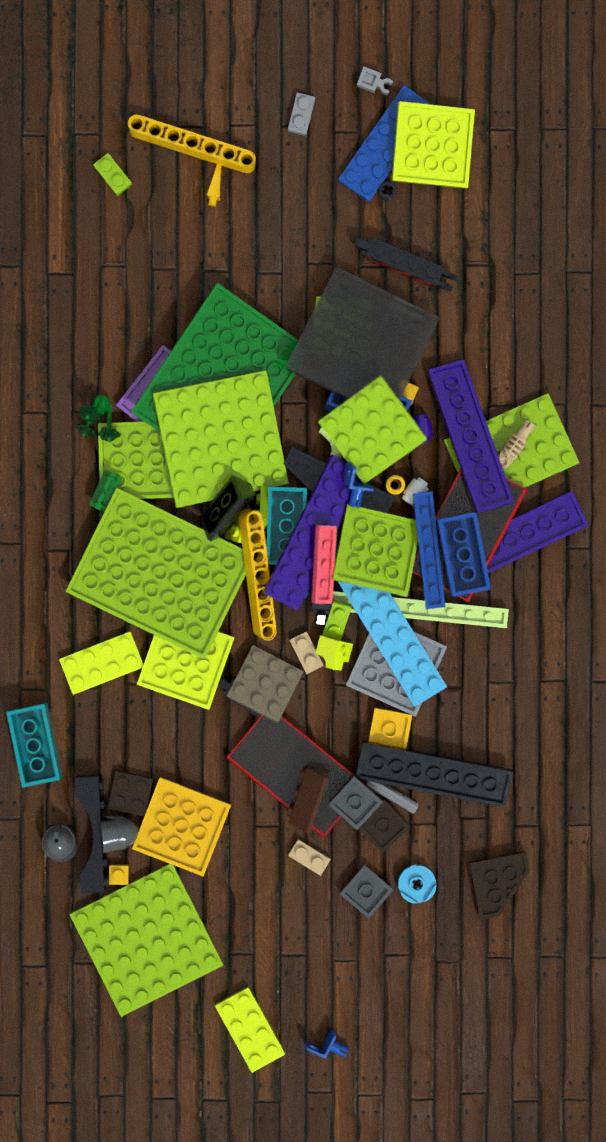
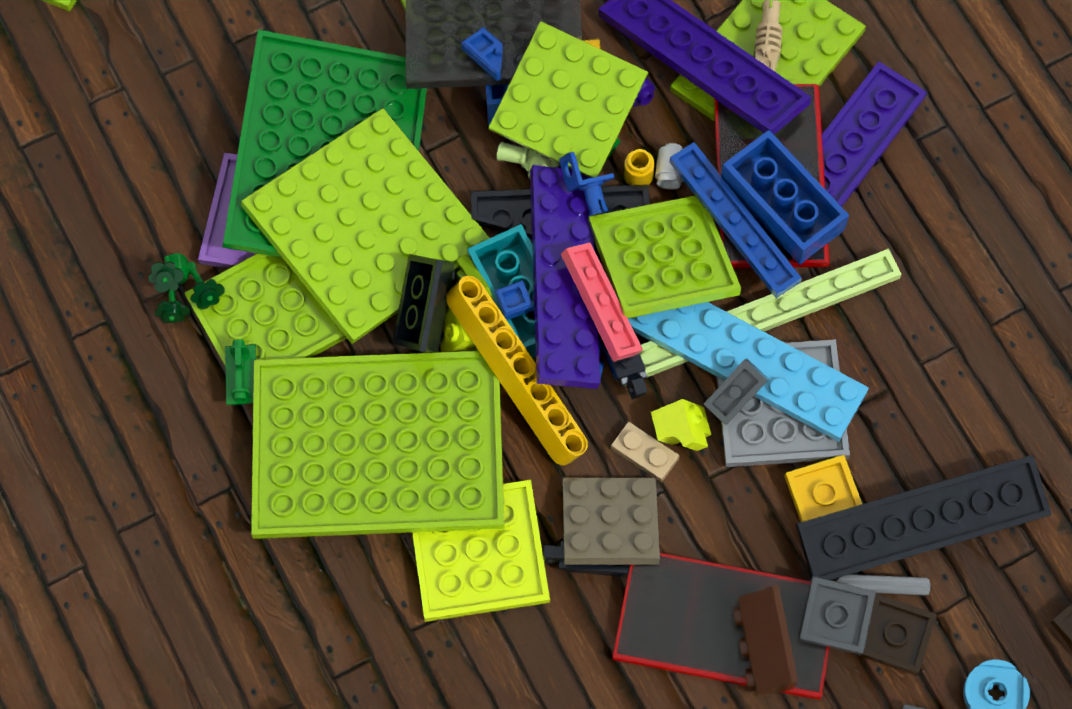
camera: 25 degrees left, 20 degrees down
neon yellow plate [59,631,144,695] -> none
lime plate [322,599,352,641] -> none
none -> blue tile [461,27,503,81]
none -> blue tile [494,280,534,320]
none -> dark grey plate [704,358,769,425]

